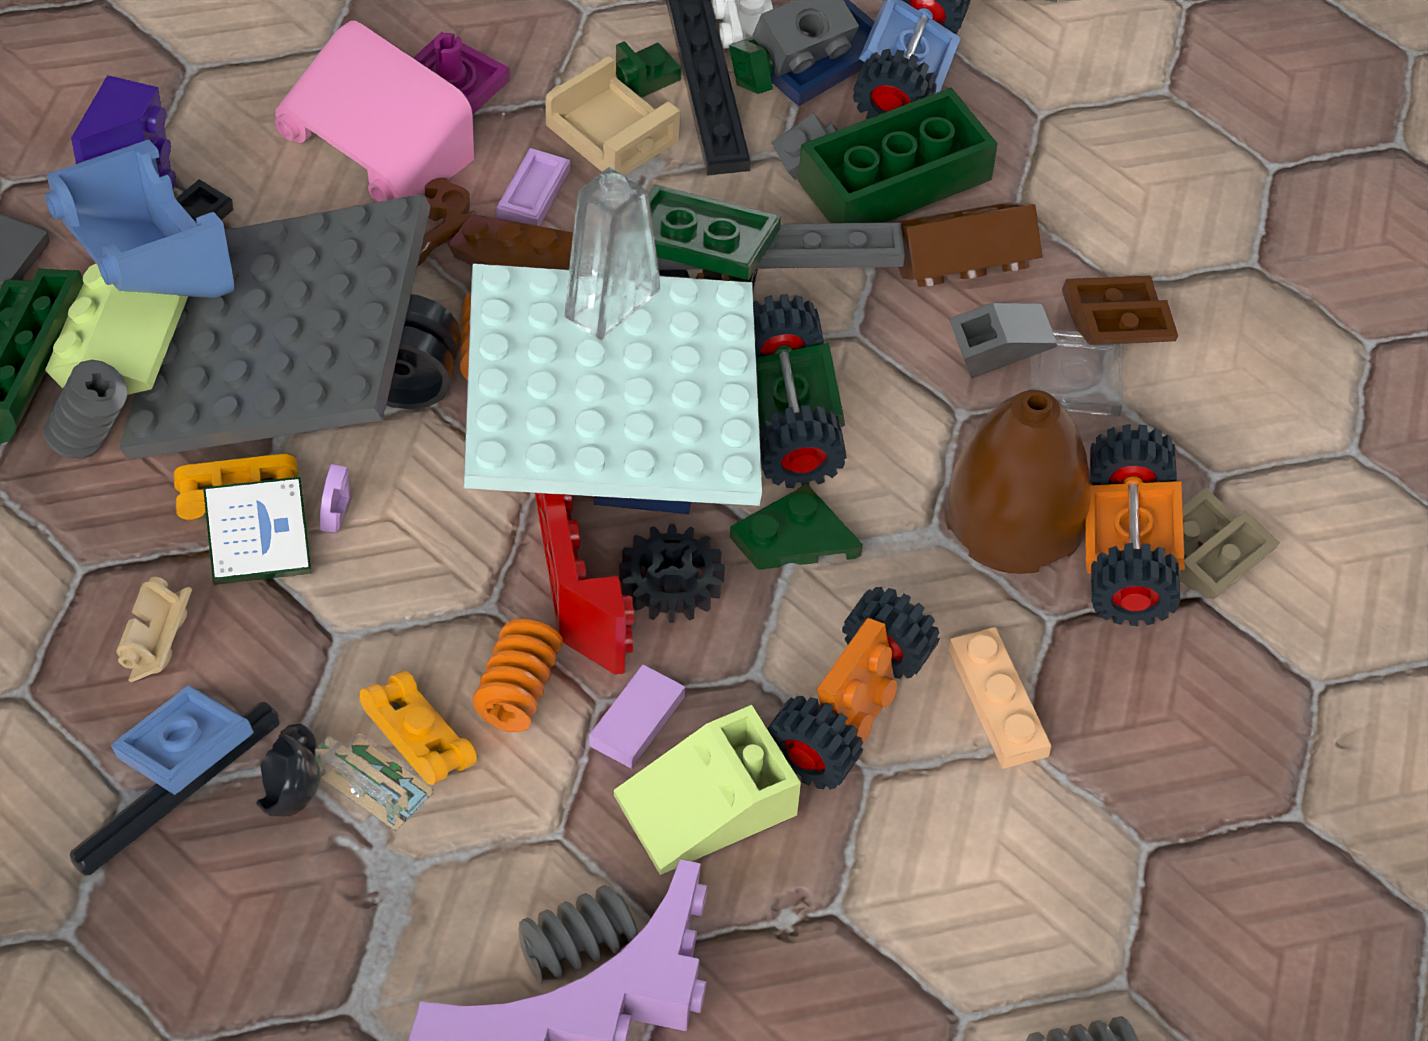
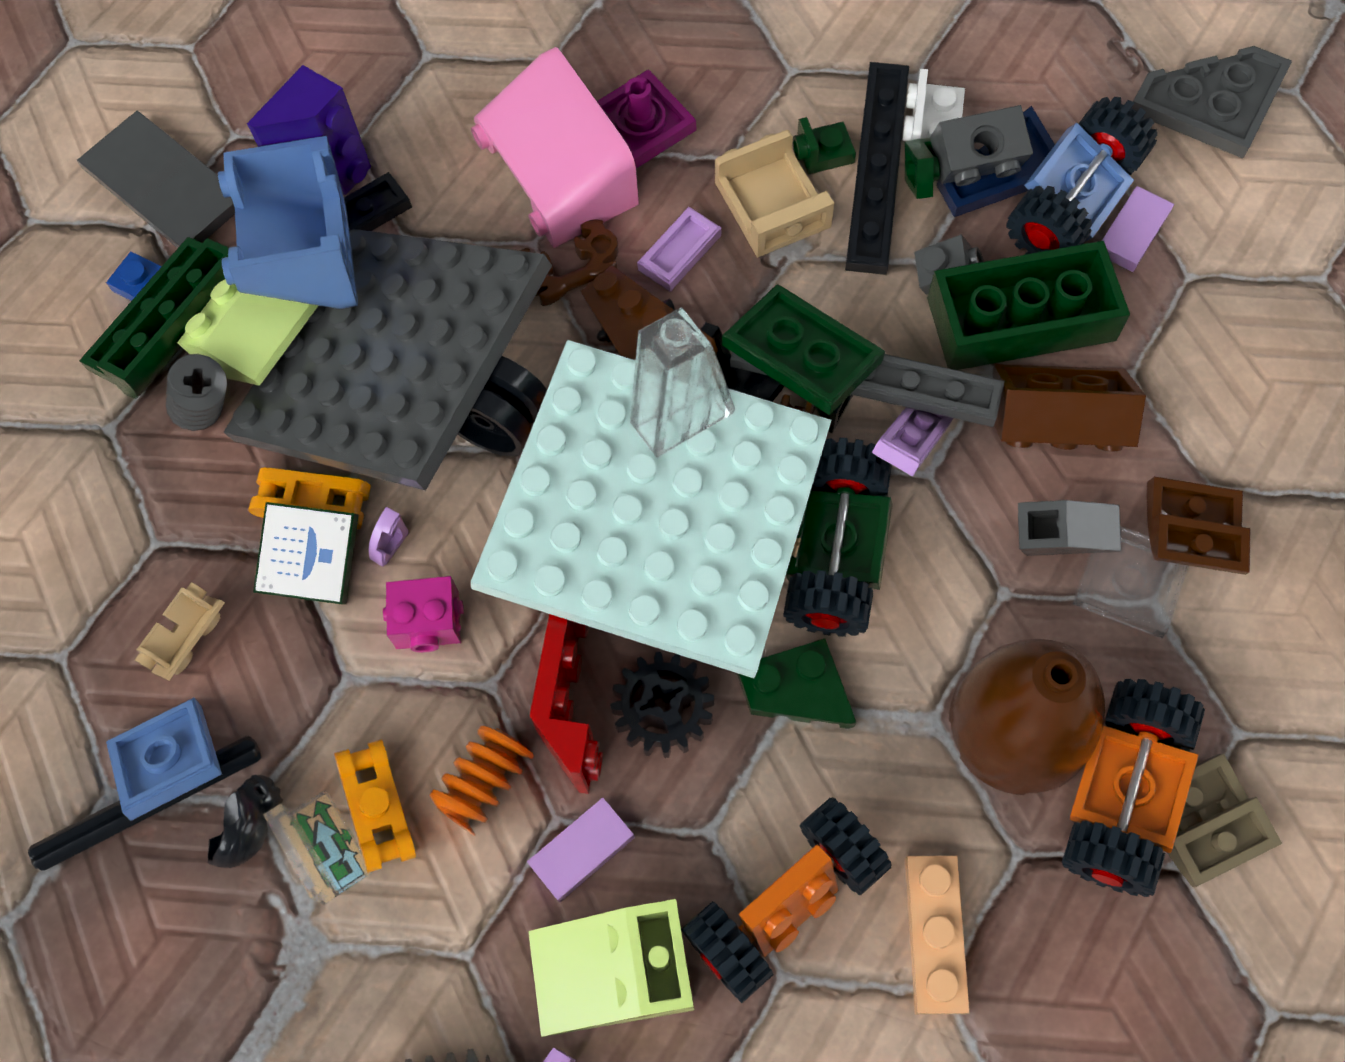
camera: 25 degrees right, 15 degrees up
none -> dark pink head [383,576,464,653]
none -> lavender tile [872,407,954,477]
none -> lavender tile [1102,186,1174,272]

